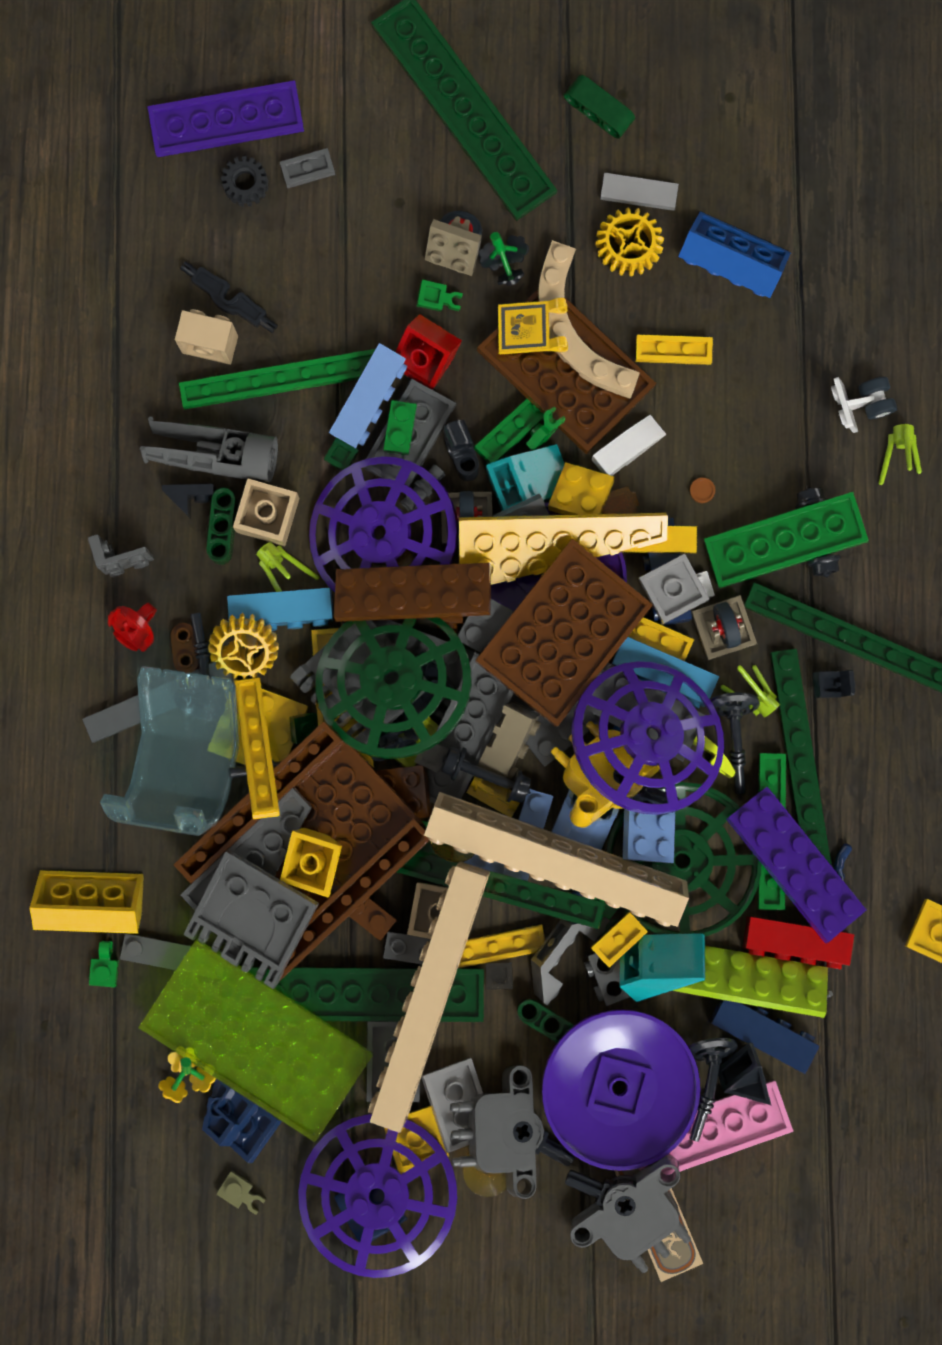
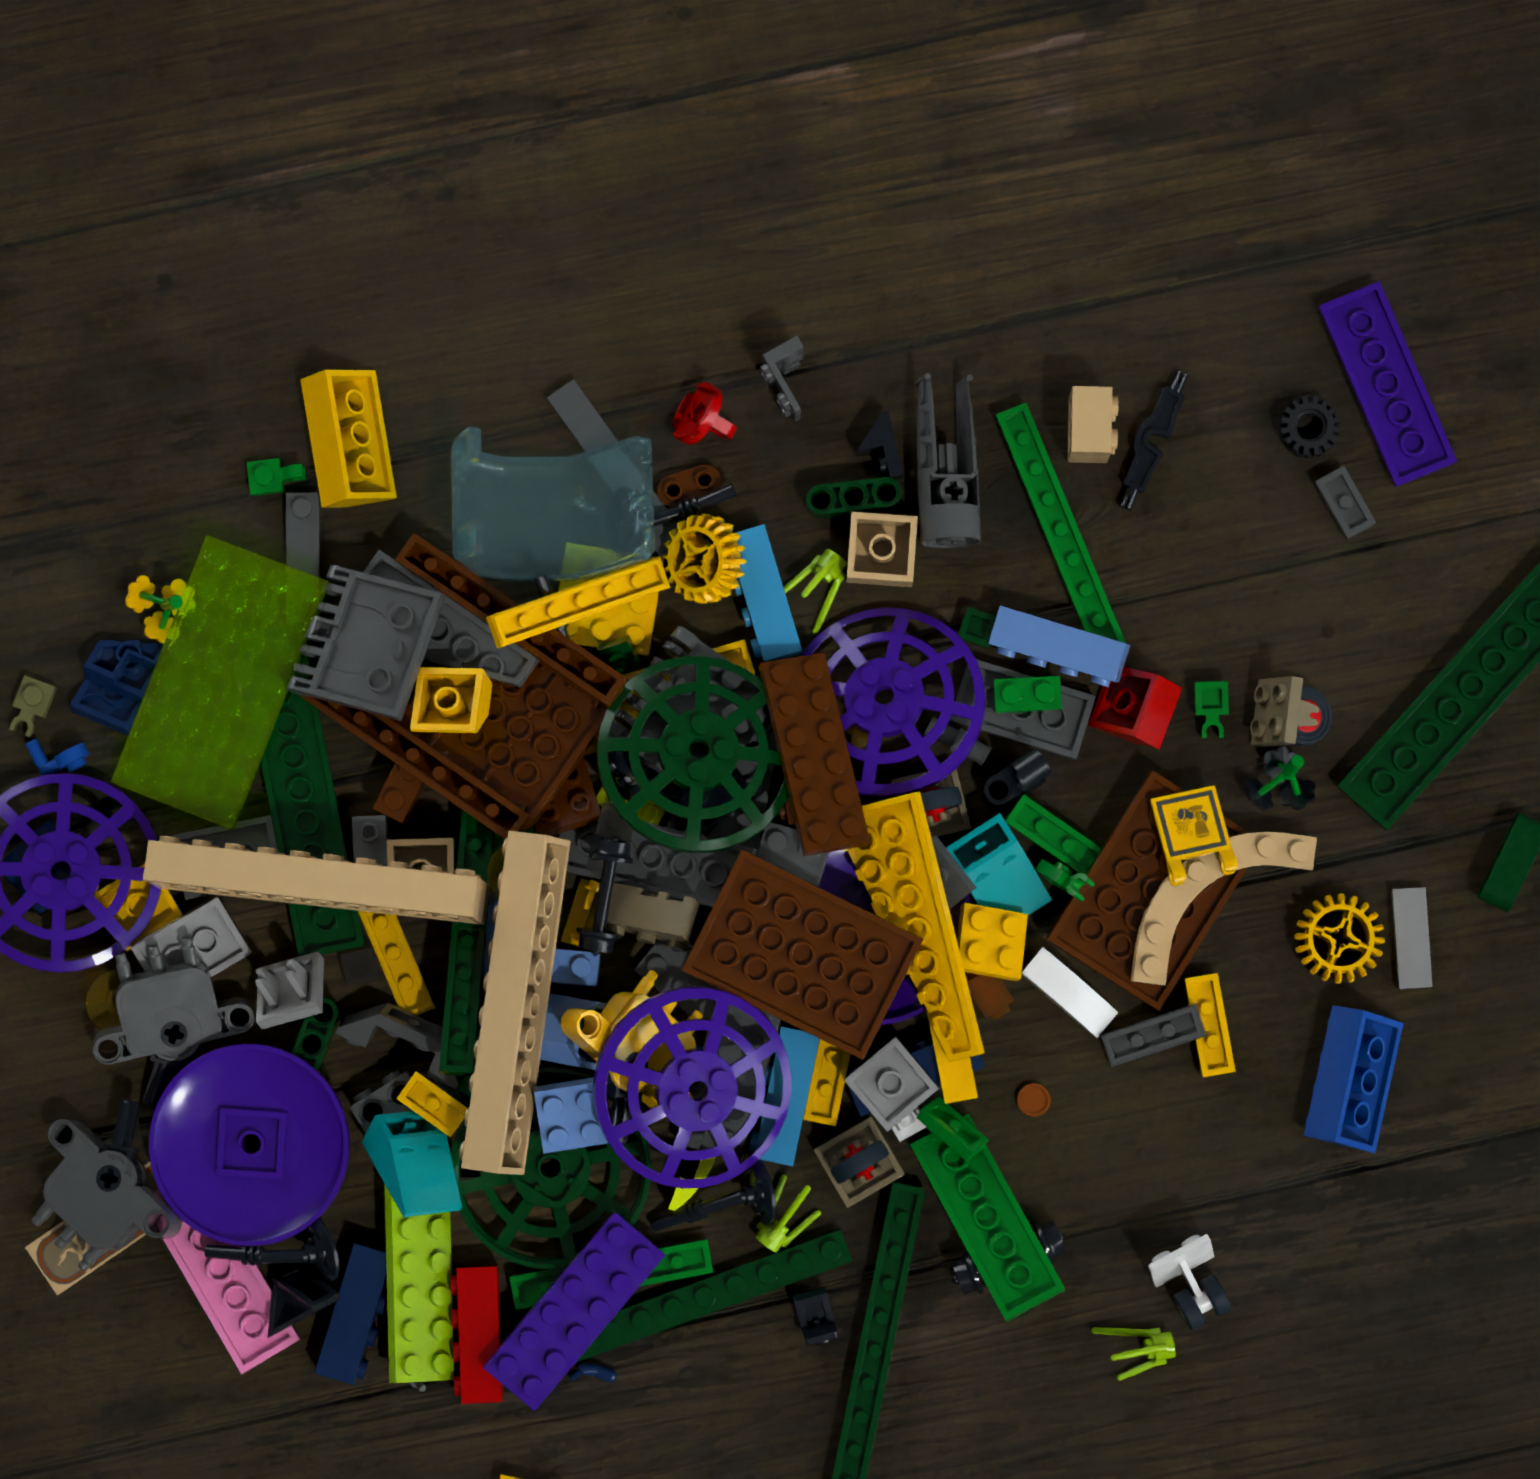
camera: 80 degrees right, 0 degrees up
none -> blue plate [25,738,90,776]
none -> light grey plate [255,952,324,1029]
none -> green plate [916,1096,989,1161]
none -> dark grey tile [1101,1004,1207,1067]

